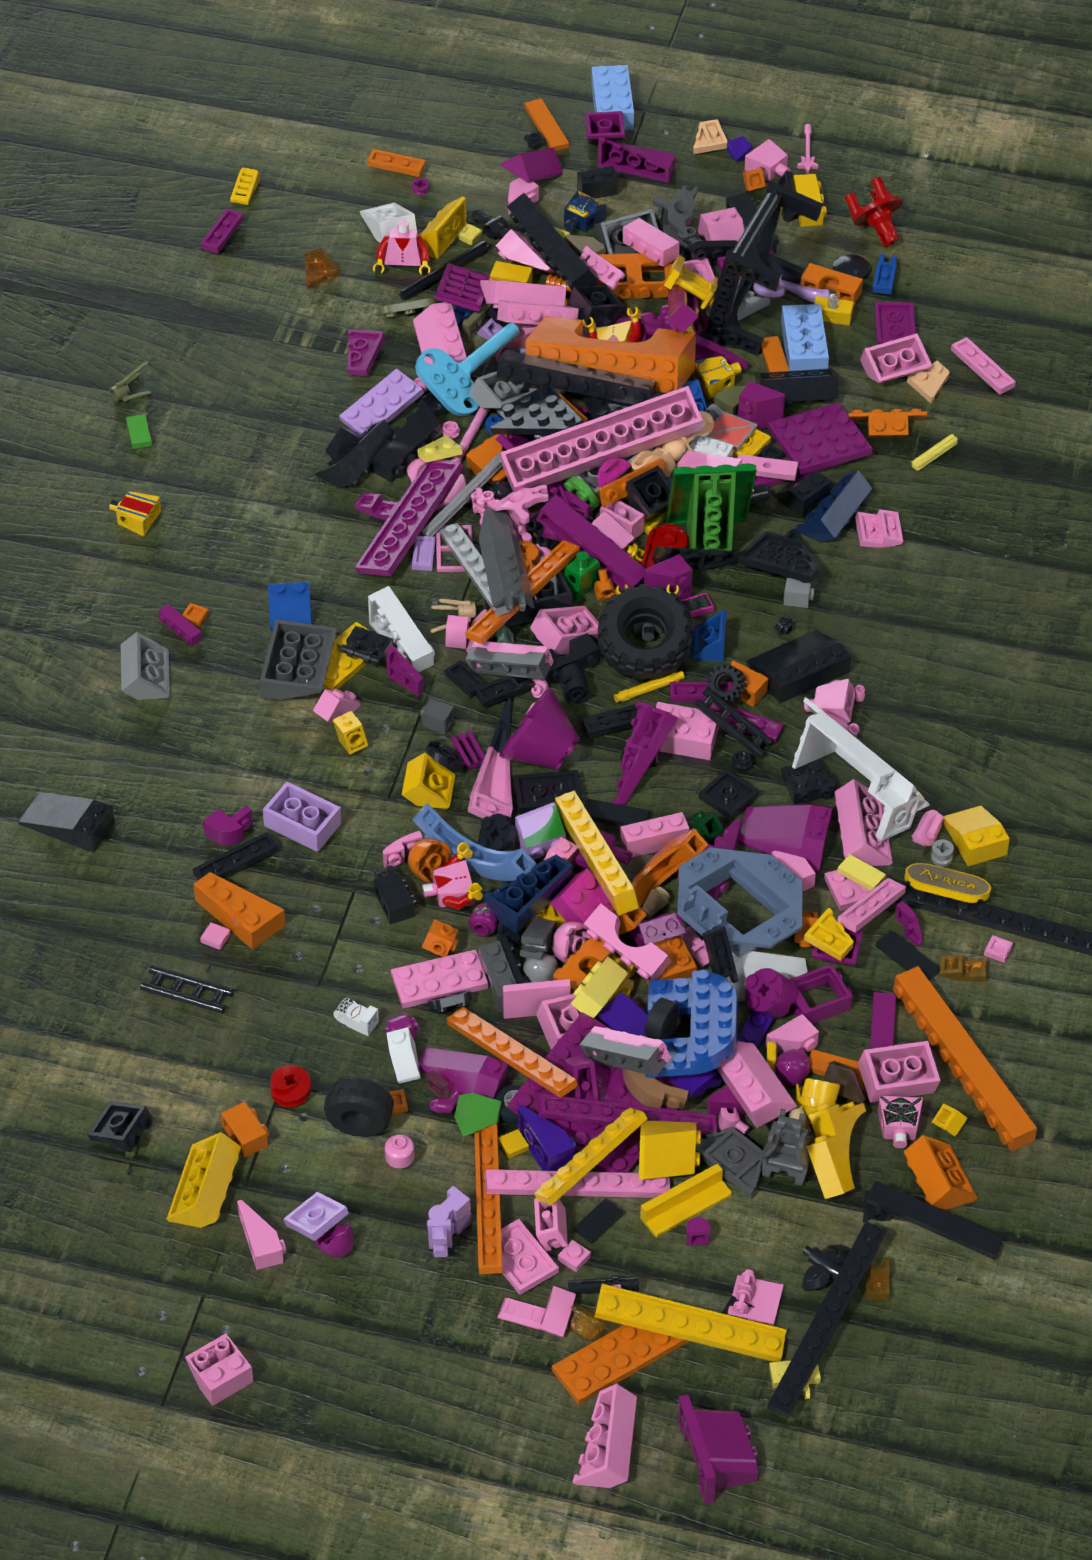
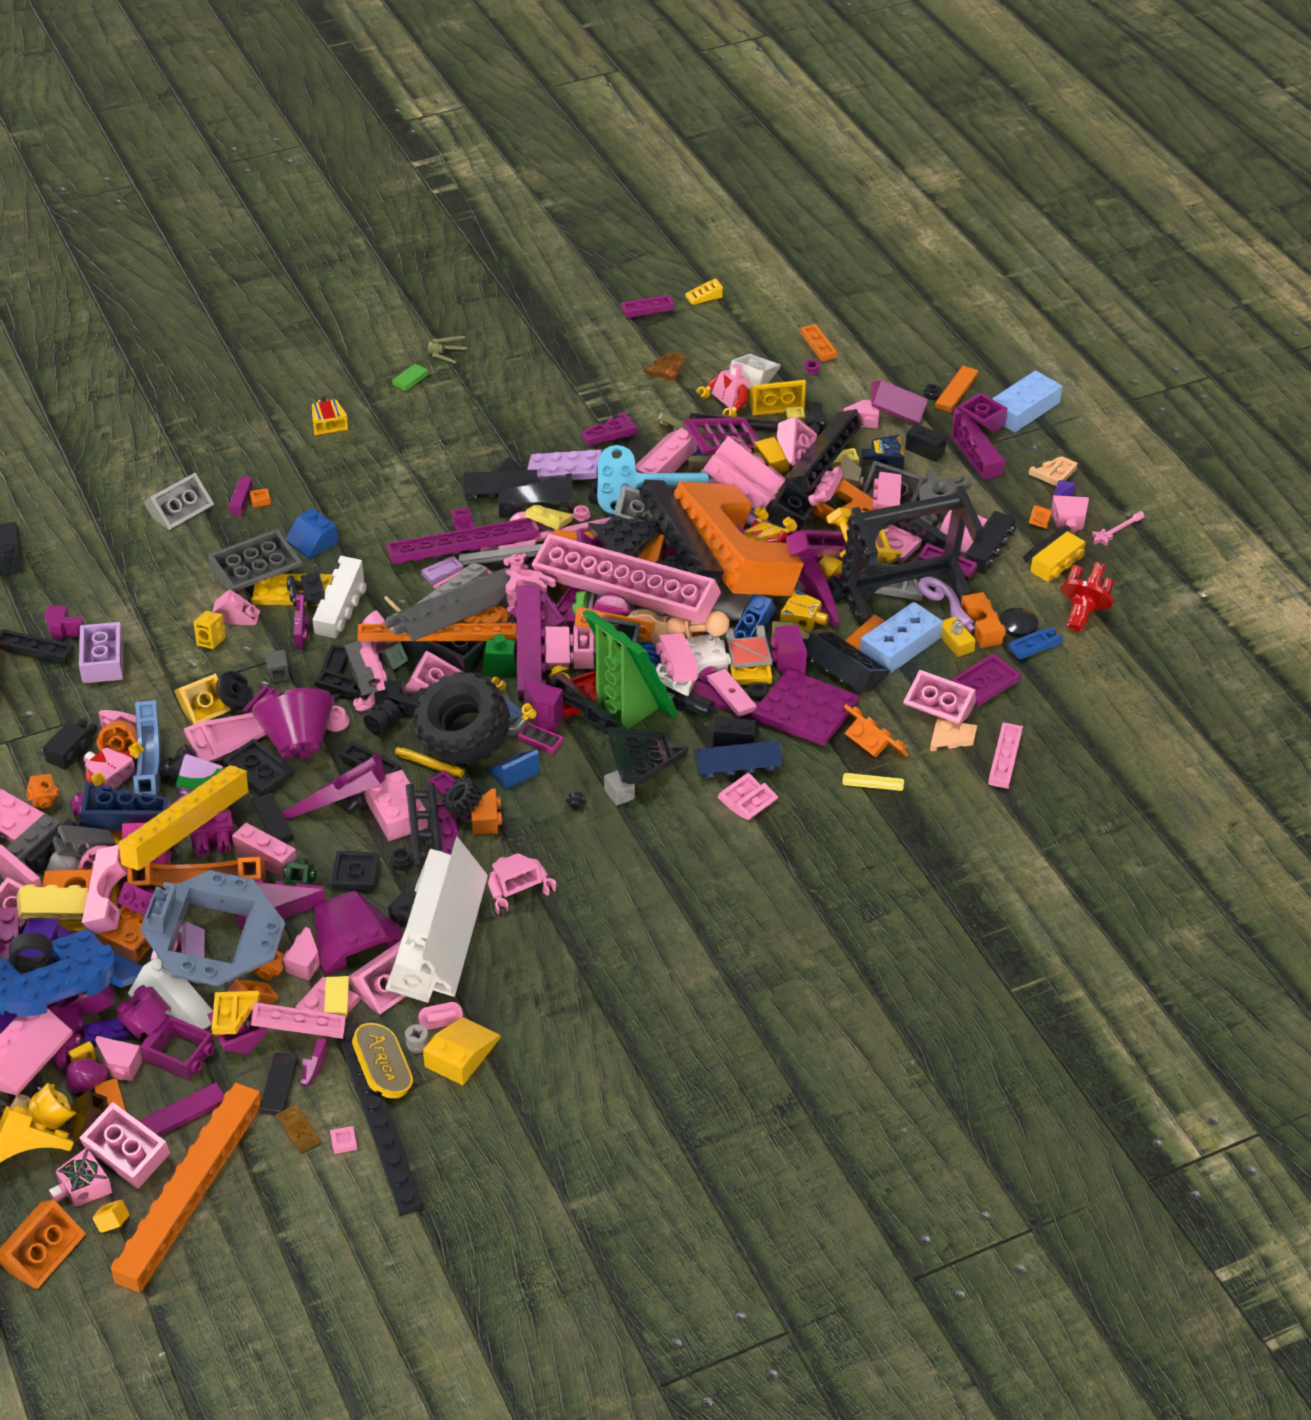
camera: 50 degrees right, 5 degrees down
orange piece [594,569,615,600] -> none
black hinge [702,925,739,983] -> none
black slope [746,630,851,704] -> none

